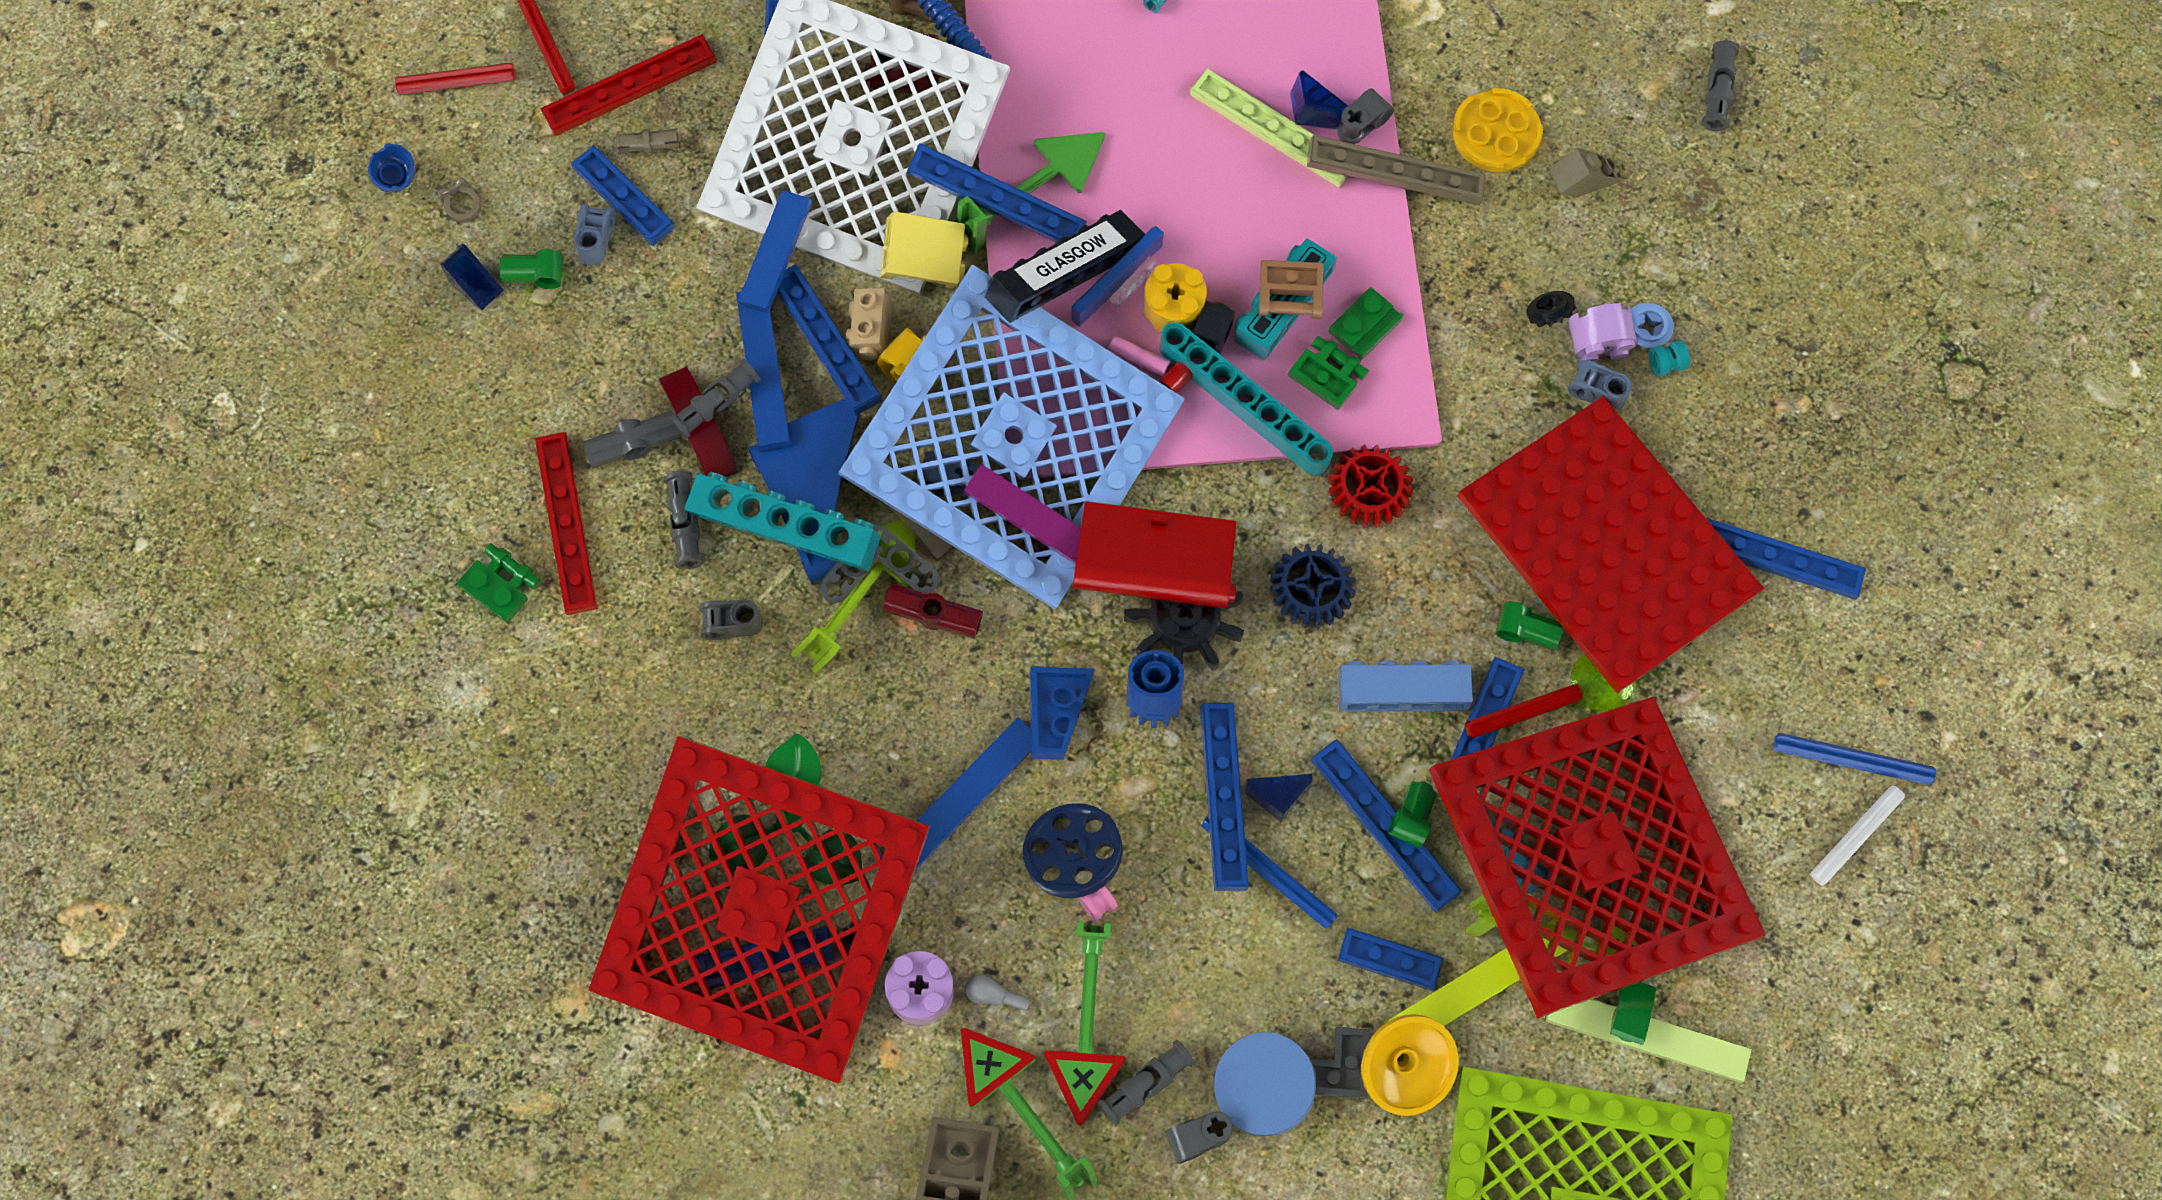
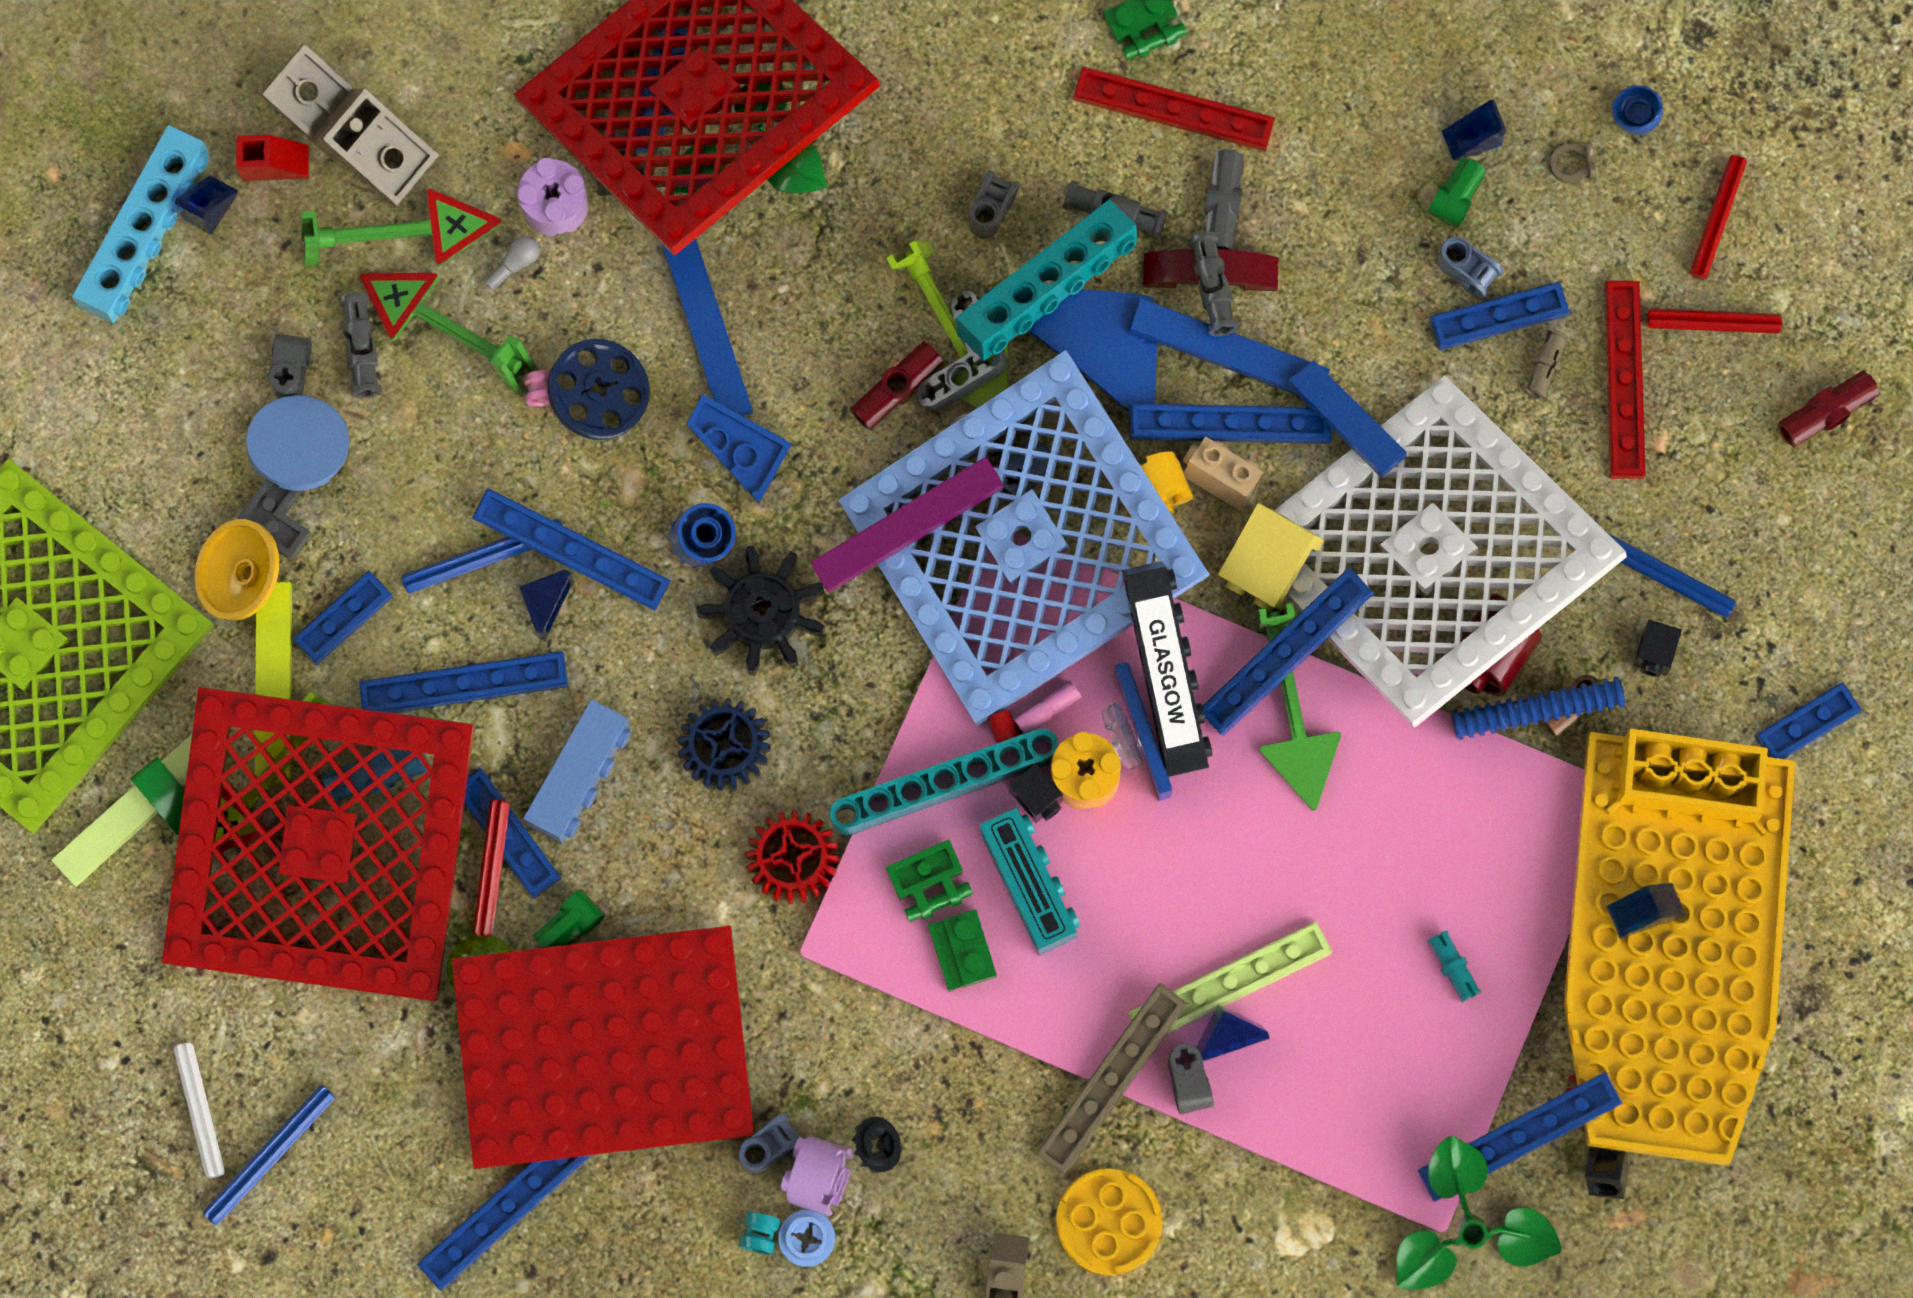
camera: 125 degrees right, 5 degrees up
red door [1073,501,1237,609] -> none
medium nougat plate [1259,260,1324,319] -> none
green piece [1388,781,1437,849] -> none

